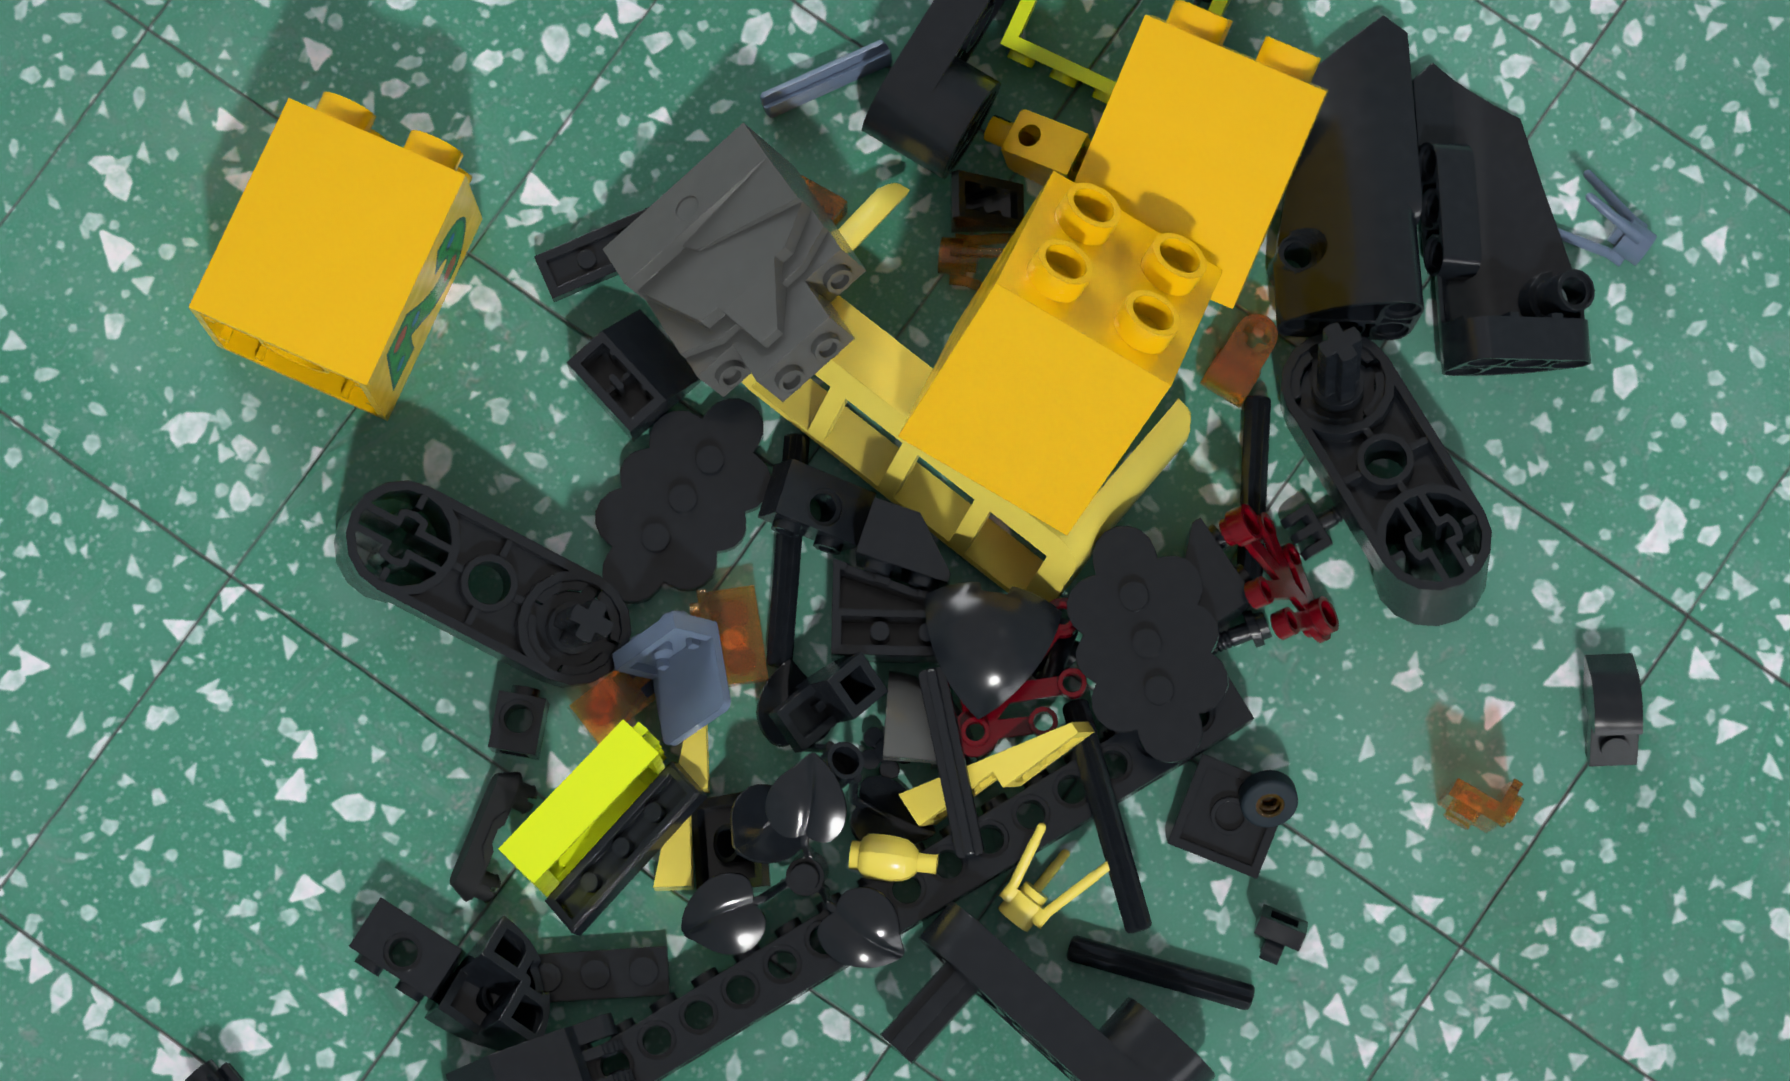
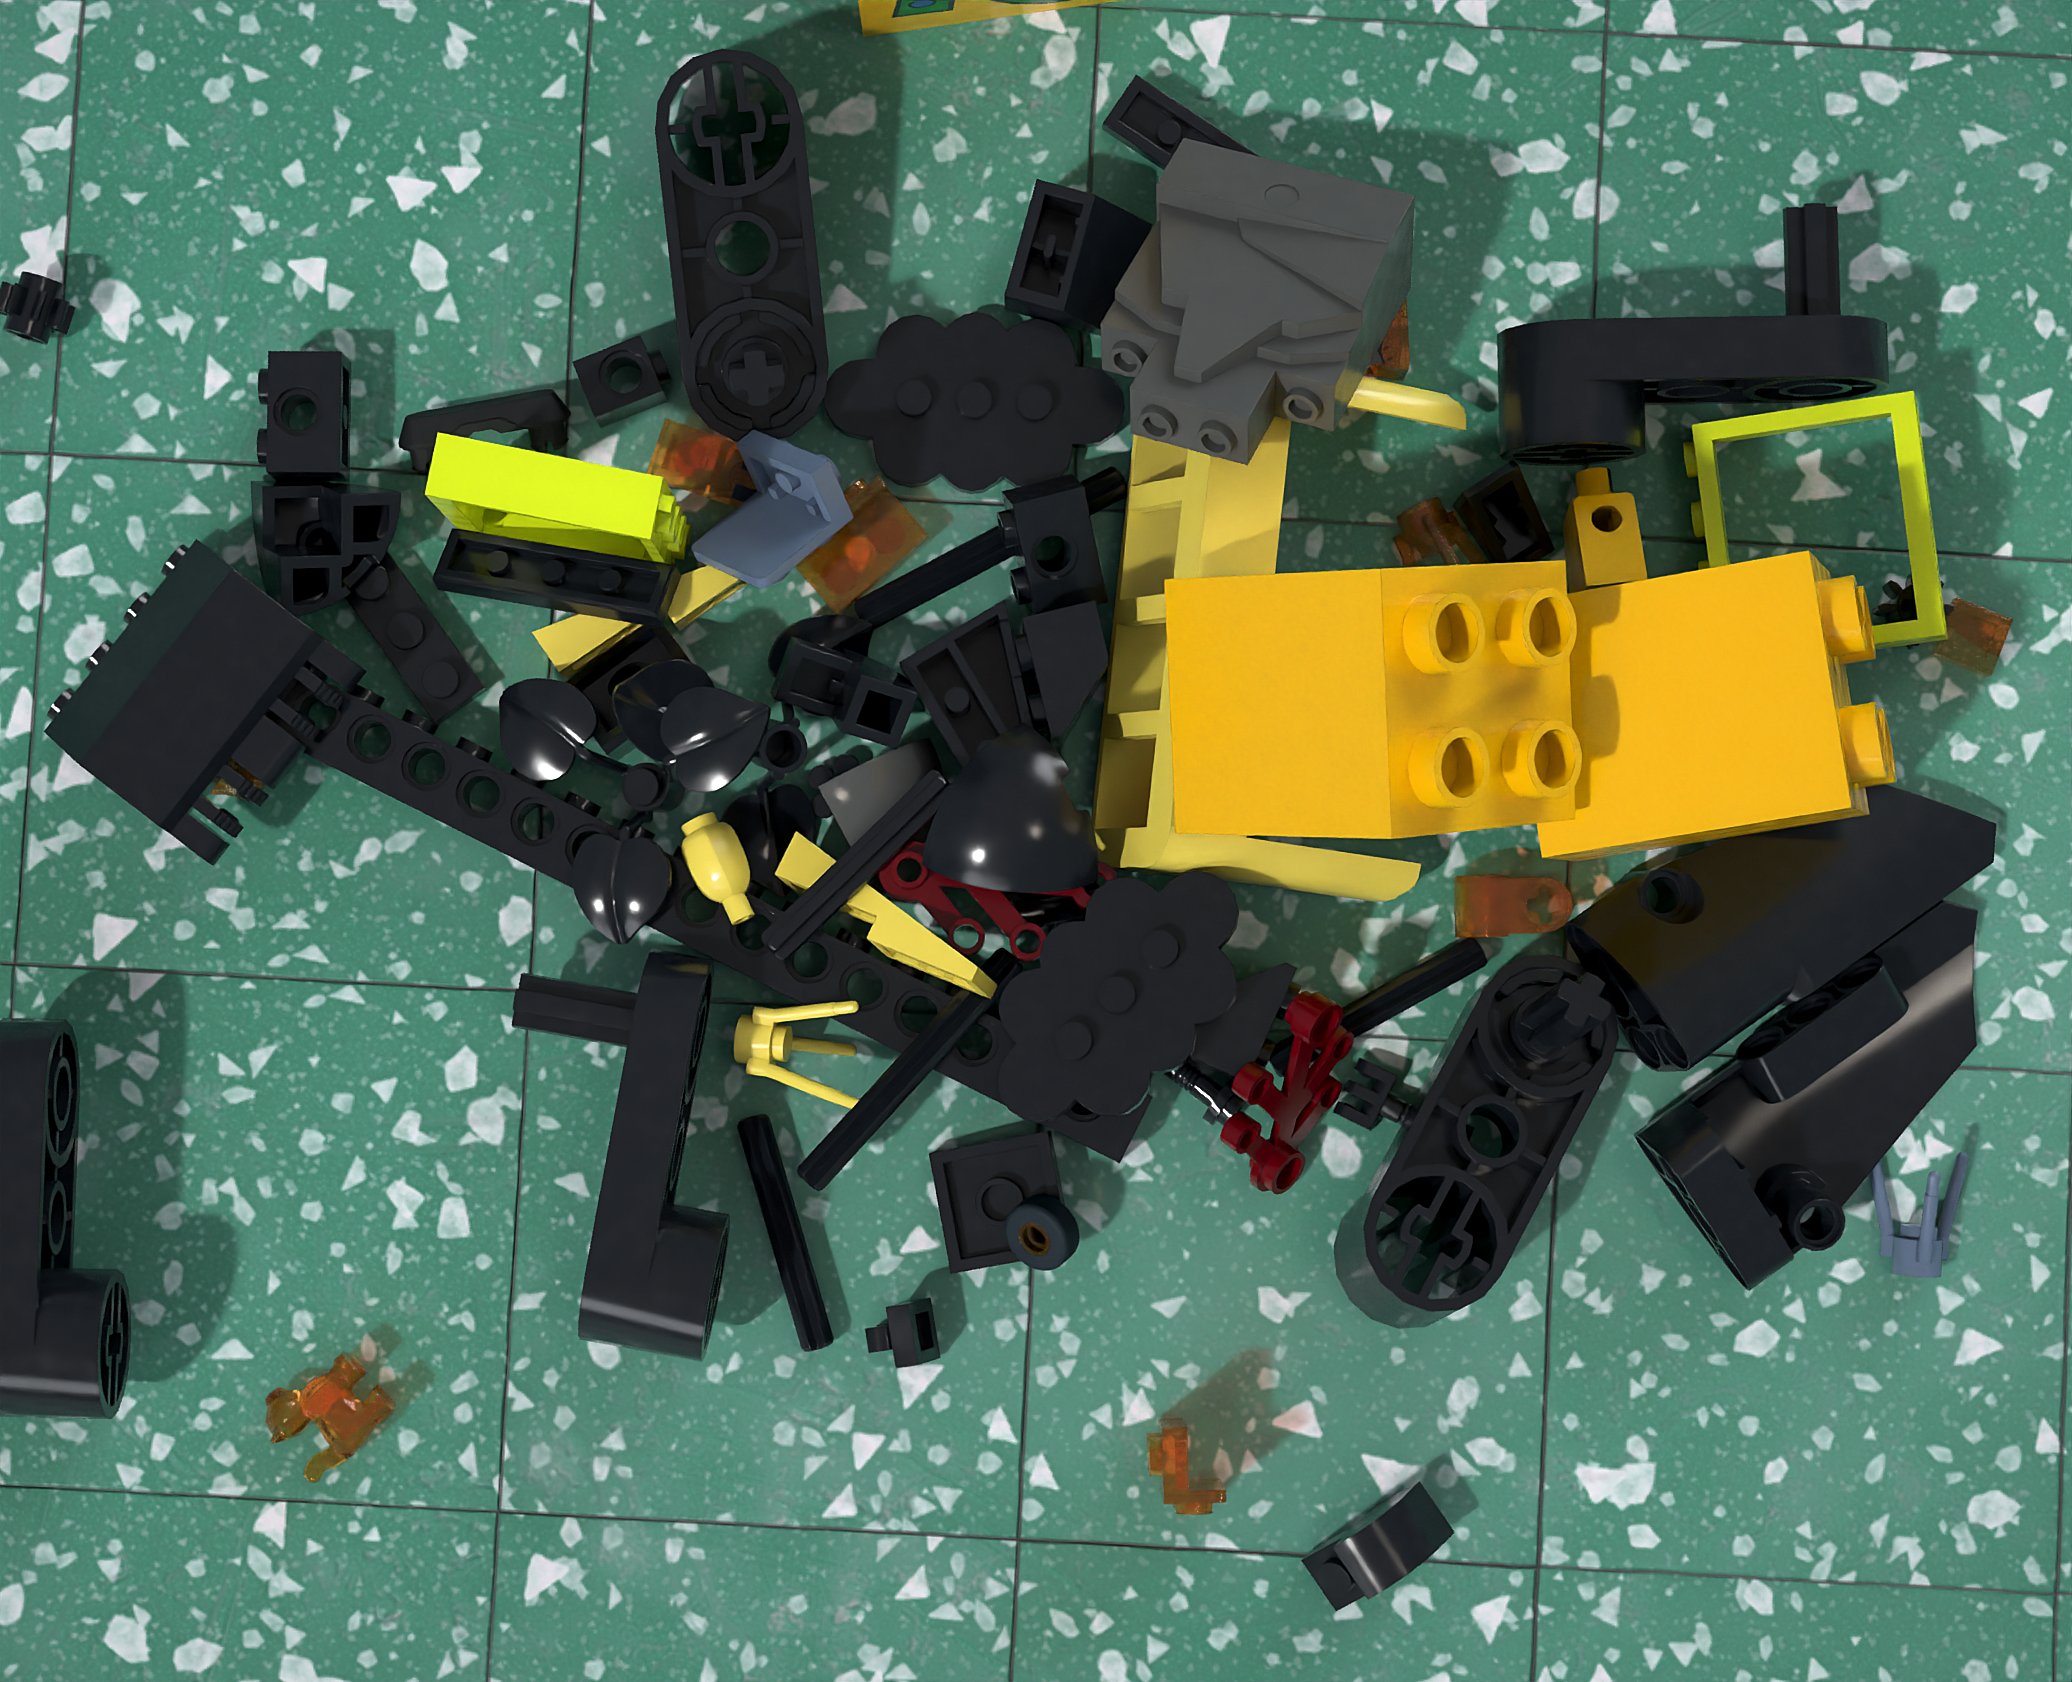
camera: 55 degrees right, 5 degrees up
sand blue axle [760,40,892,118] -> none

